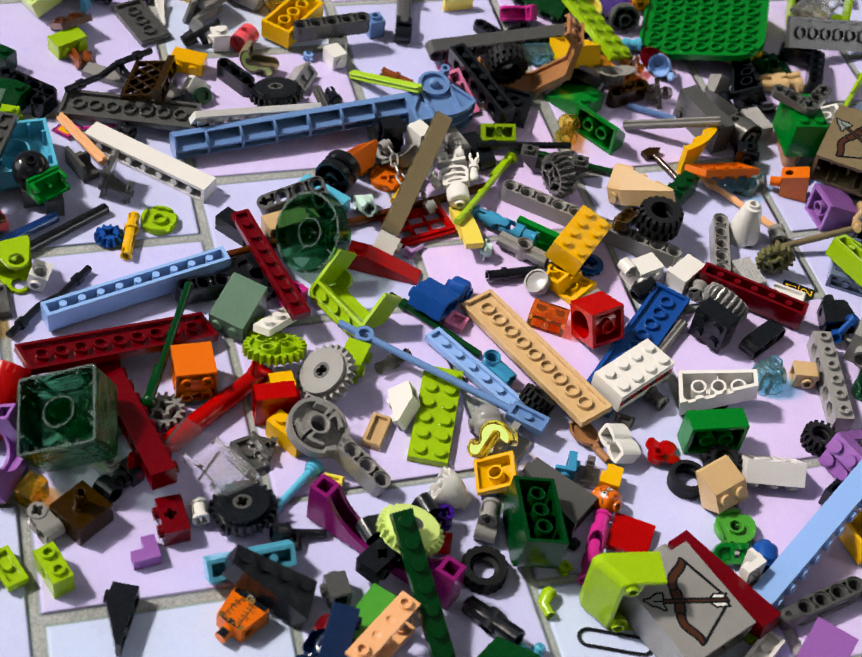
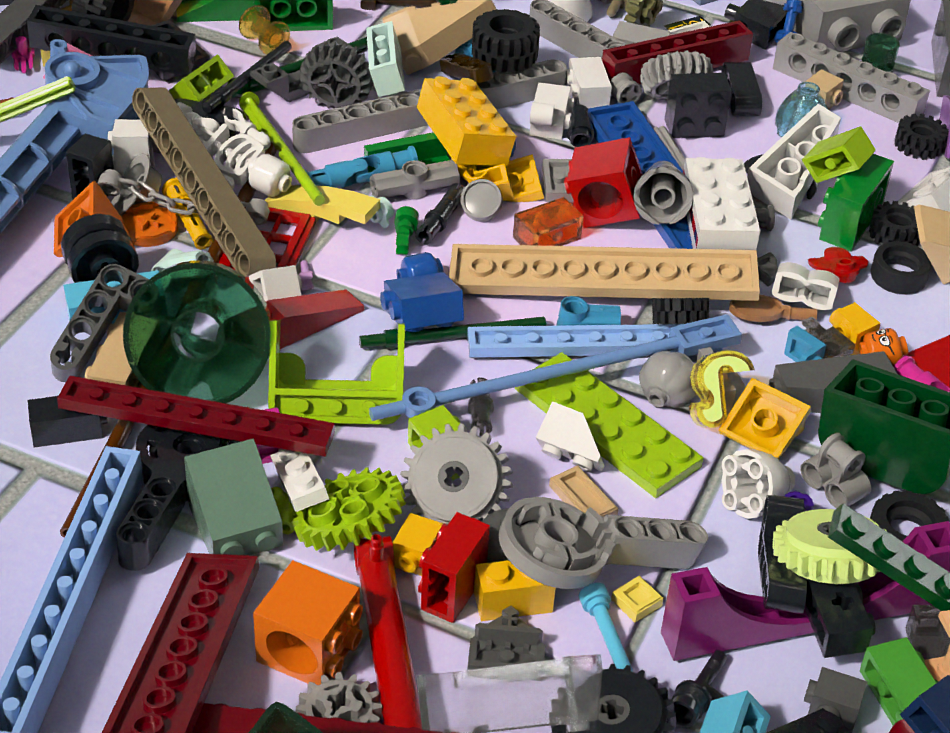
camera: 45 degrees left, 5 degrees down
dark green bar [141,281,193,409] -> none
bright pink tile [443,310,470,334] -> none
none -> light aqua brick [366,21,405,97]
none -> green piece [394,206,419,255]
none -> light grey cone [633,161,693,225]
none -> lime brick [802,126,876,183]

